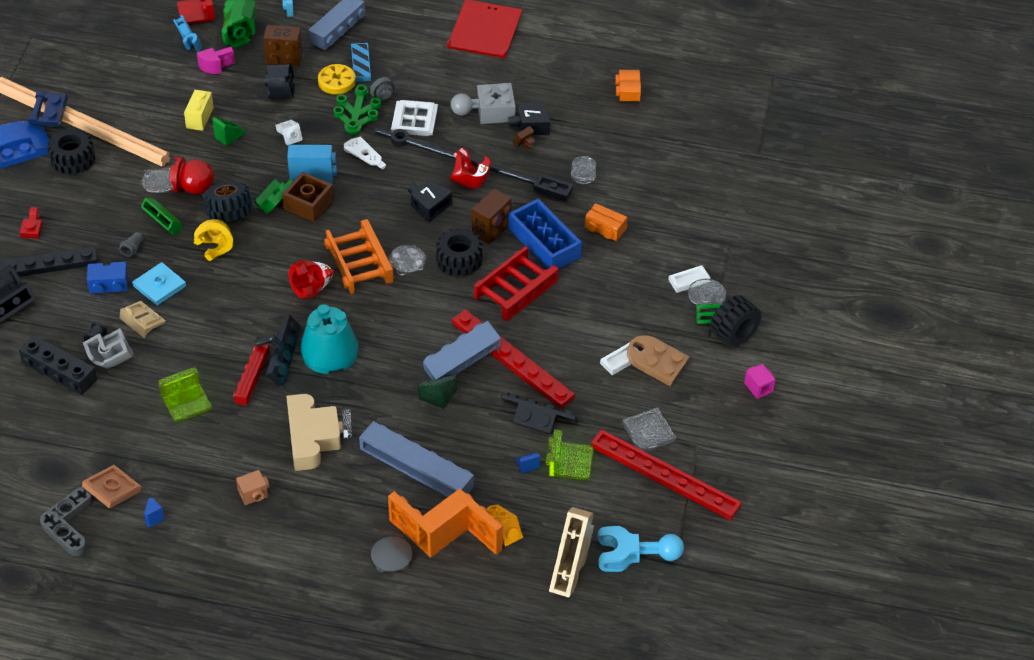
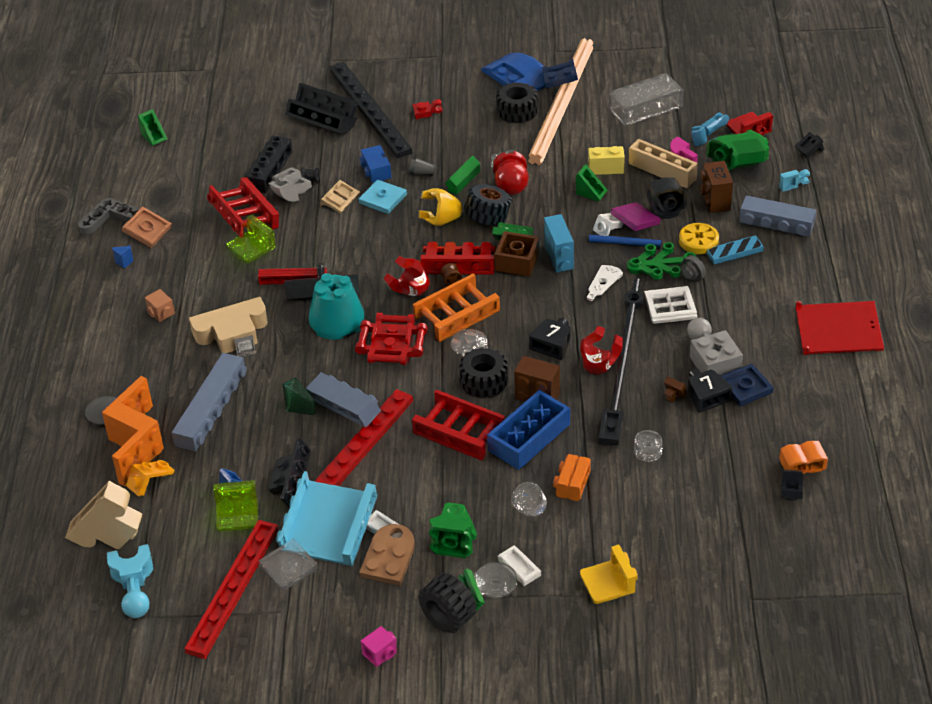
camera: 80 degrees right, 5 degrees down
none -> red fence [207,177,279,238]
none -> medium azure panel [276,471,377,566]
none -> red brick [355,313,428,365]
none -> red fence [421,242,495,274]
none -> green piece [429,503,477,559]
none -> reddish brown wheel [440,263,462,286]
none -> clear hat [511,482,547,517]
none -> yellow bracket [580,545,638,604]
none -> blue bar [589,235,661,247]
none -> clear brick [609,73,684,125]
none -> magenta tile [611,202,661,231]
none -> tan brick [629,139,698,188]
none -> dark blue plate [721,363,774,406]
none -> black bracket [781,469,803,501]

